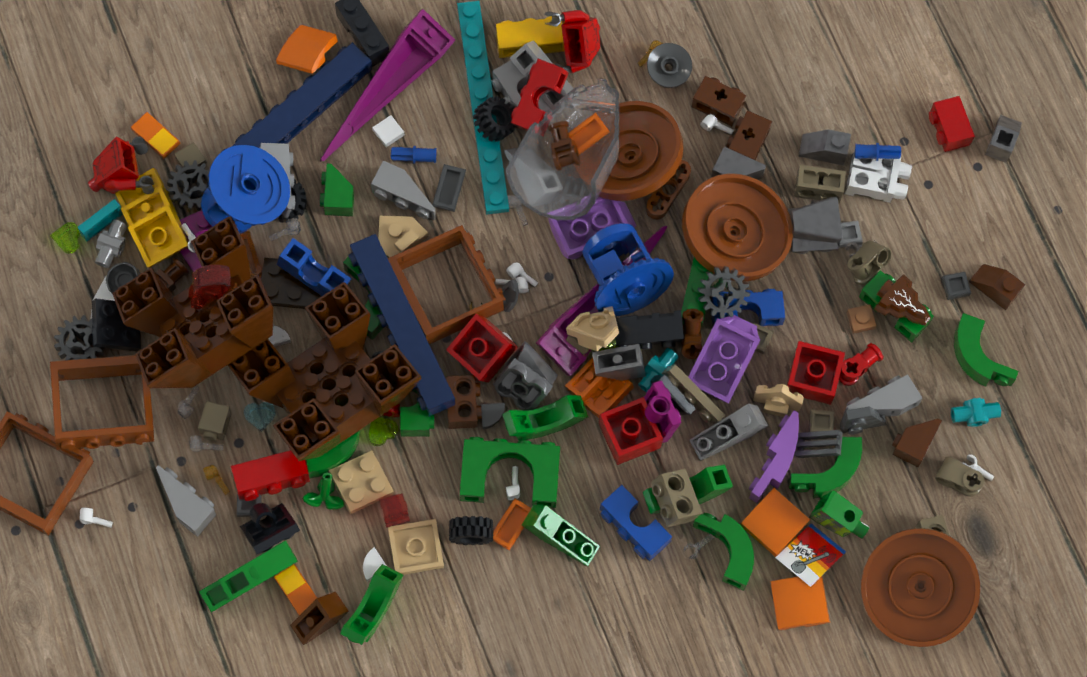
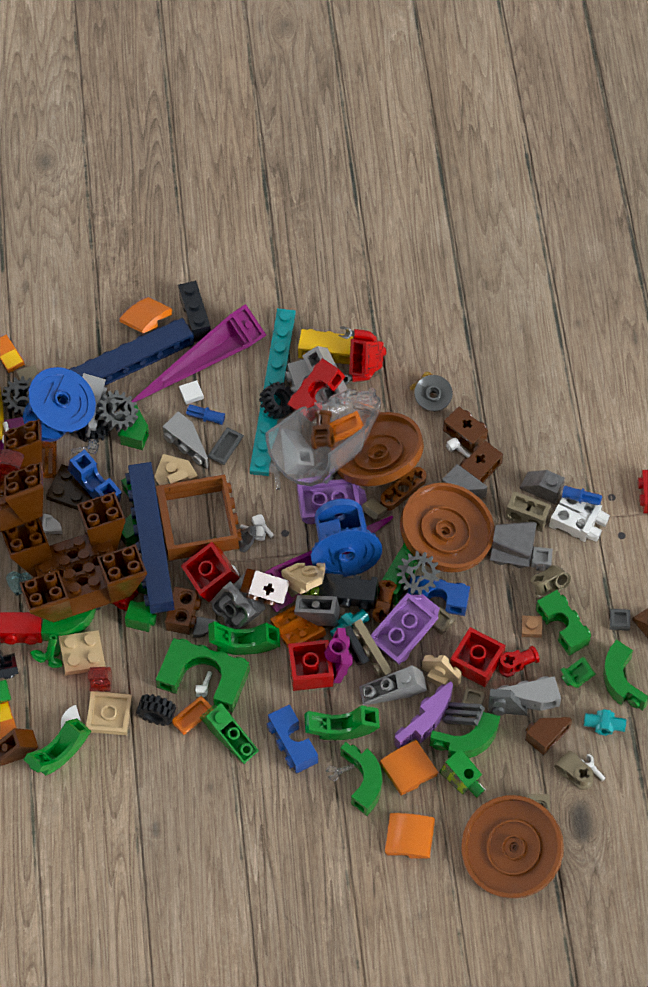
camera: 20 degrees right, 10 degrees down
clear neon green tile [369,417,398,446] -> none
dark tan brick [651,469,702,527] -> none
sticker [775,523,846,587] -> none
reddish brown rock [874,274,931,326] -> none
none -> dark grey gear [96,390,139,432]
none -> brick [240,568,290,606]
none -> dark tan tile [362,498,388,520]
none -> green bracket [560,657,596,688]

